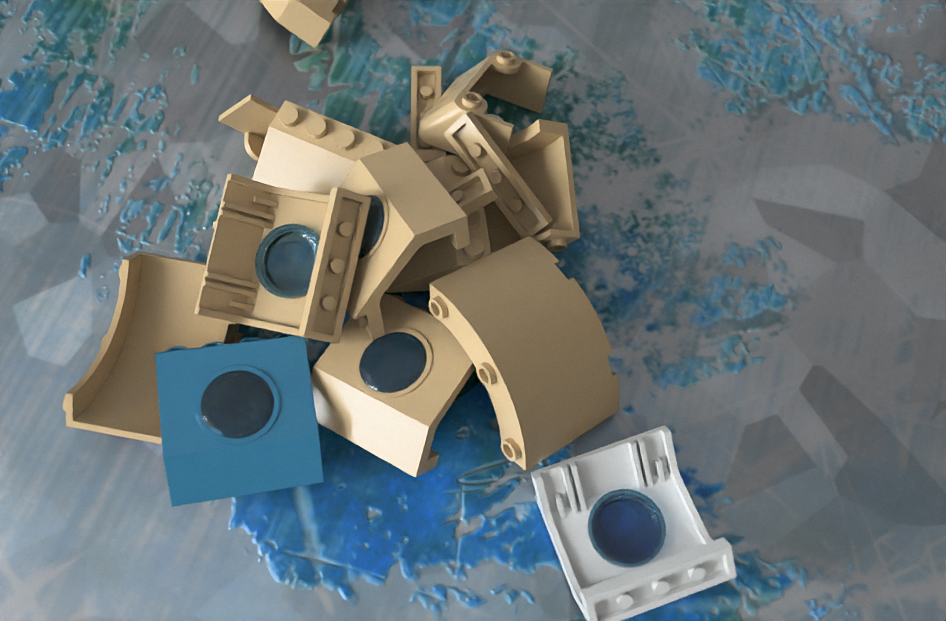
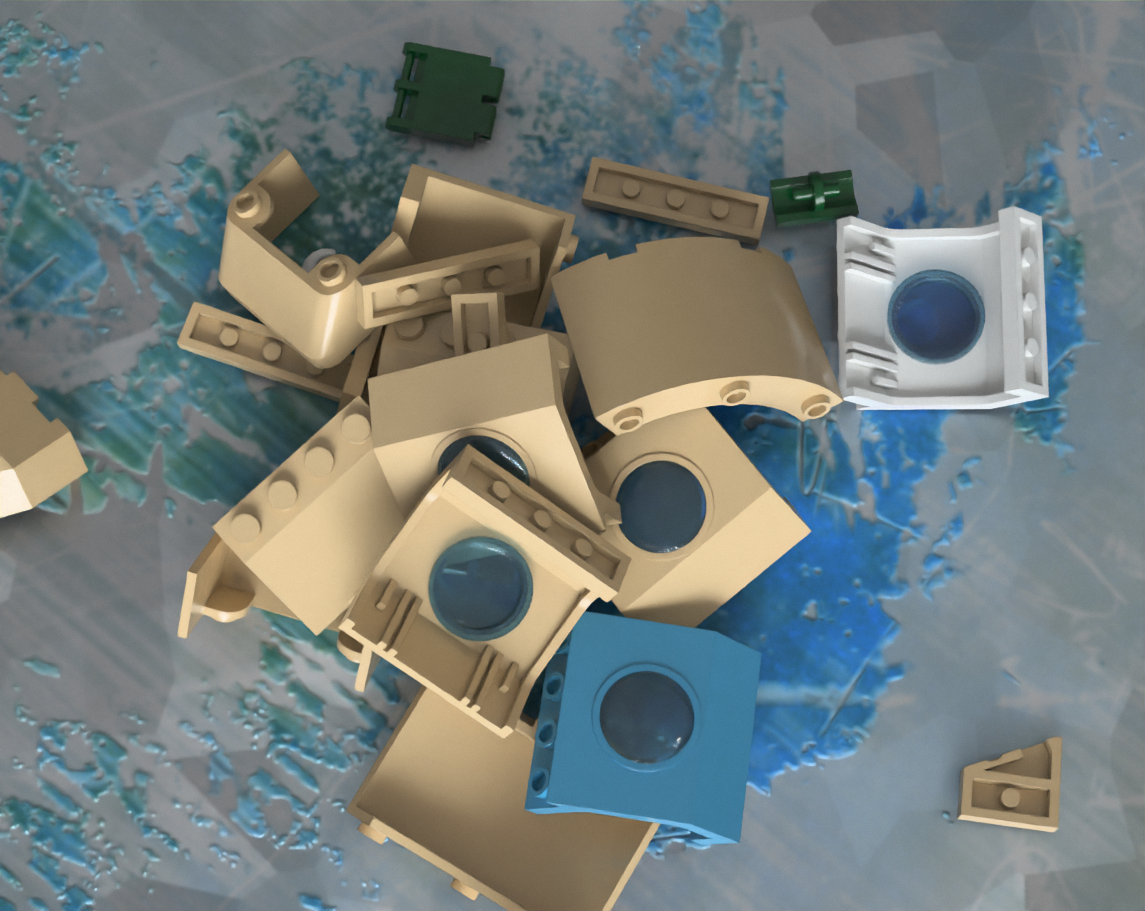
camera: 70 degrees left, 10 degrees up
none -> dark green plate [385,42,505,147]
none -> tan plate [582,157,769,246]
none -> dark green hips [769,170,859,228]

